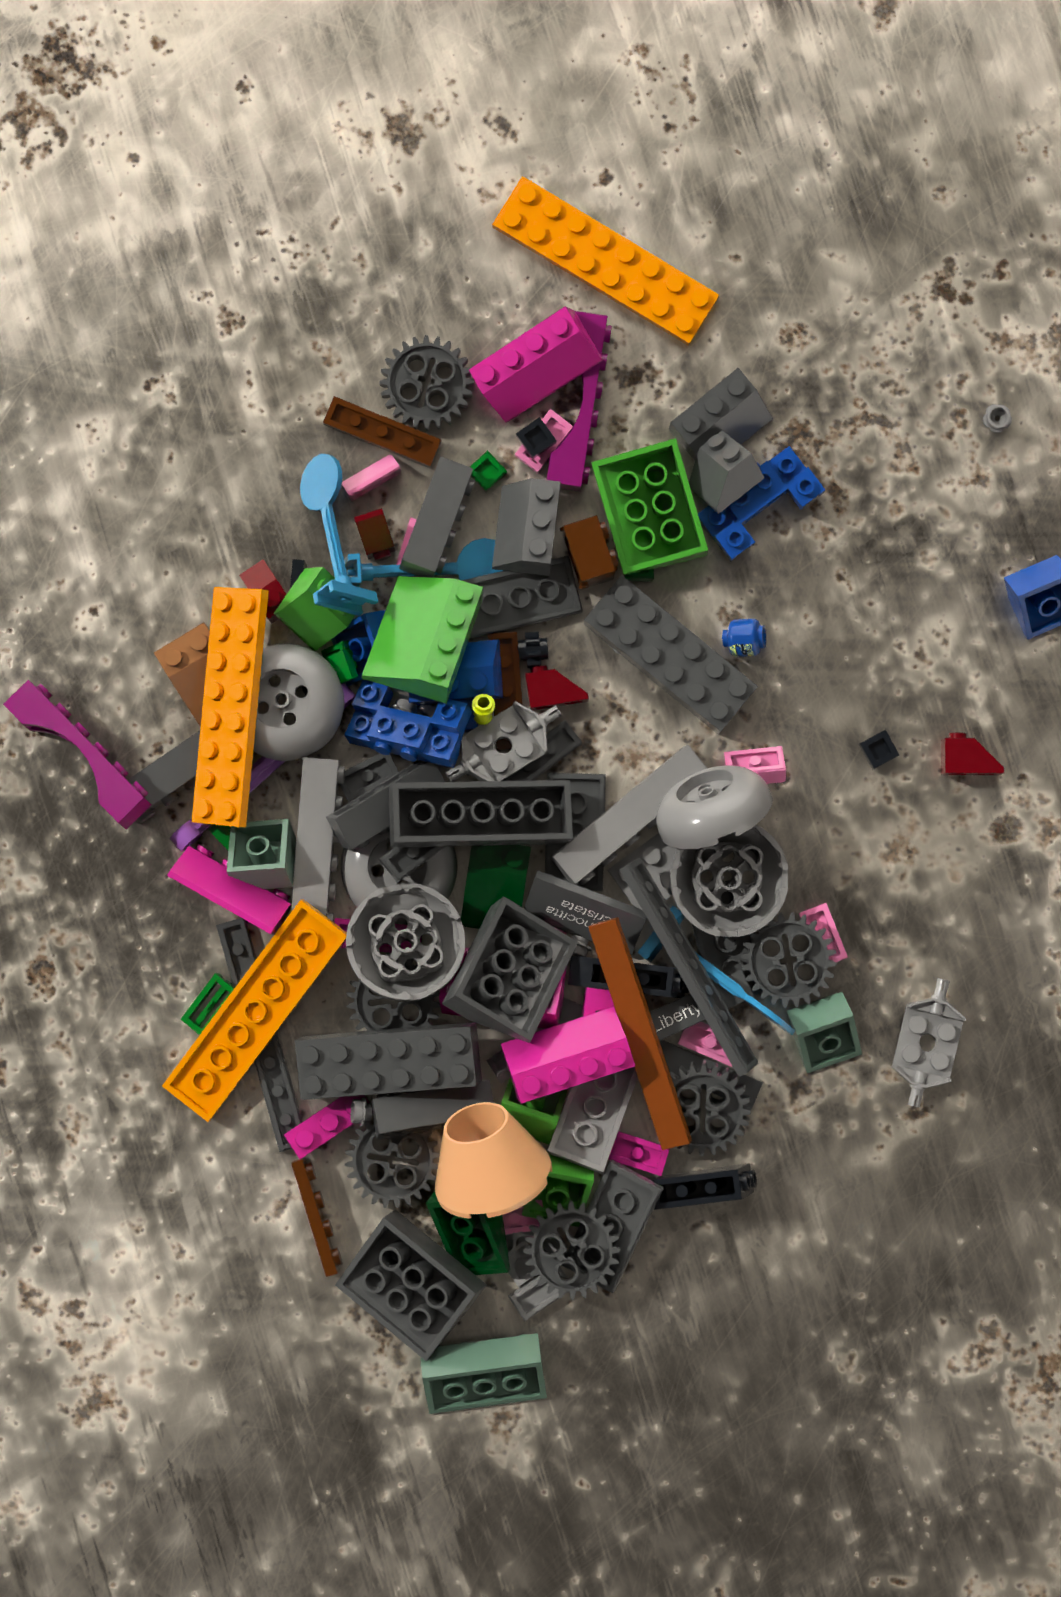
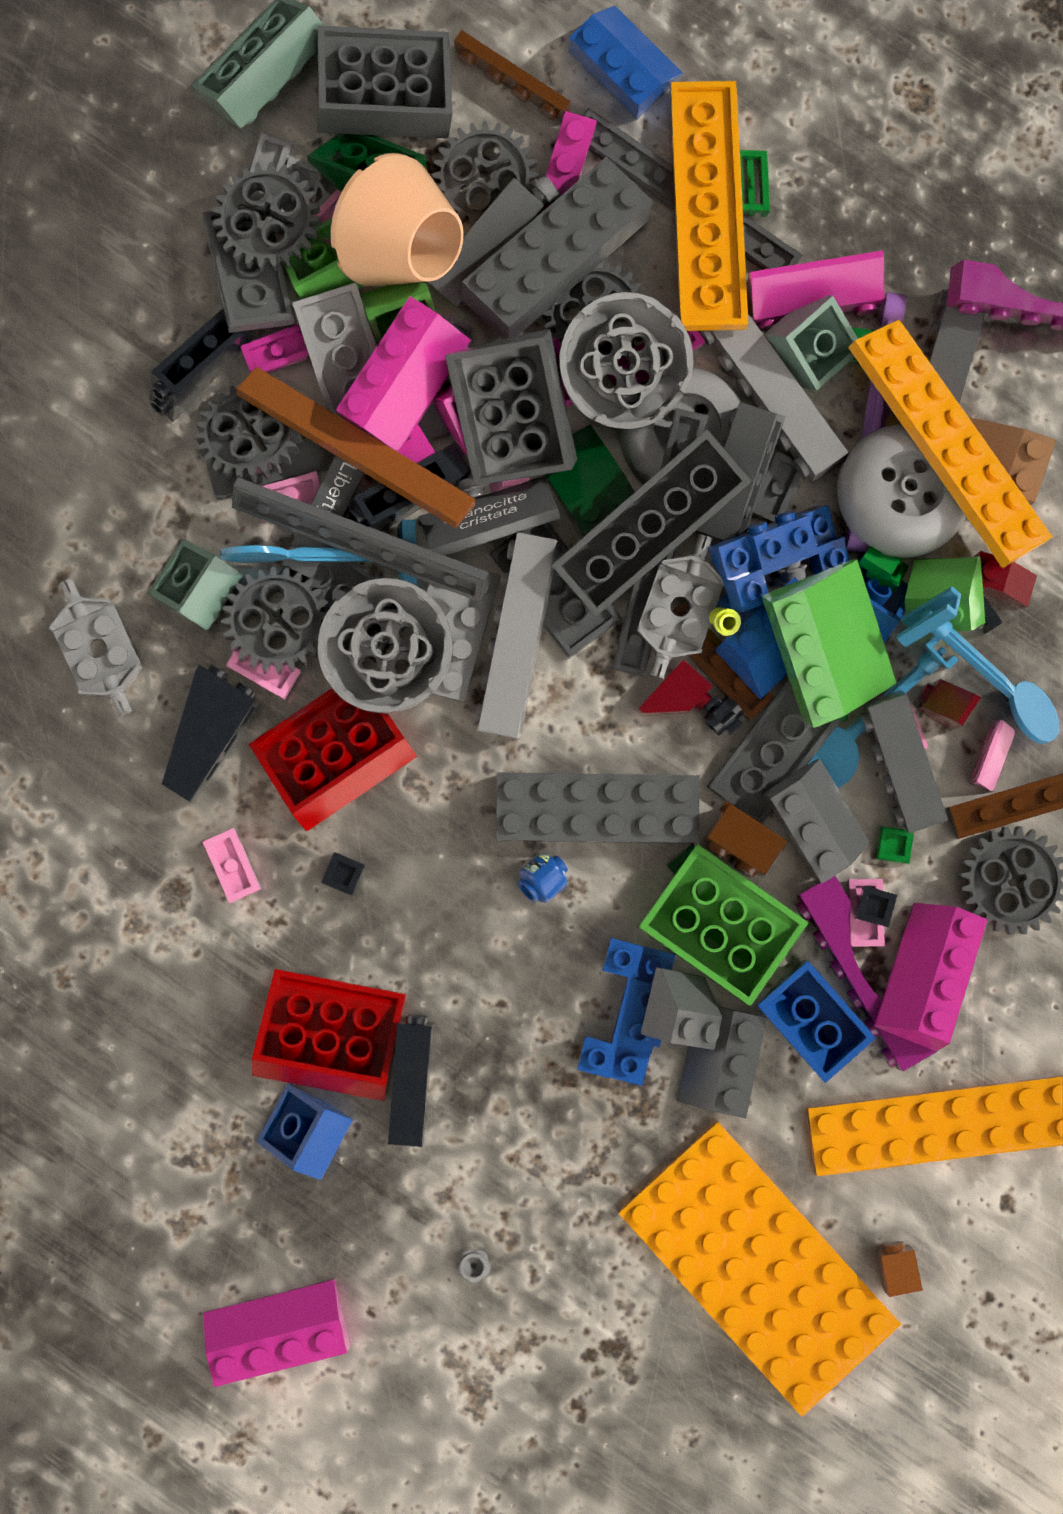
camera: 140 degrees right, 0 degrees up
light grey brick [656,765,773,849] -> none
bright pink slope [724,746,786,784] -> none
dark red slope [941,732,1004,776] -> none
none -> black slope [162,664,260,803]
none -> bright pink plate [203,828,262,903]
none -> red slope [248,688,417,832]
none -> red slope [251,969,406,1101]
none -> black slope [388,1014,435,1147]
none -> blue slope [569,6,683,120]
none -> light orange plate [618,1121,902,1417]
none -> blue slope [757,959,876,1083]
none -> dark orange brick [876,1241,923,1297]

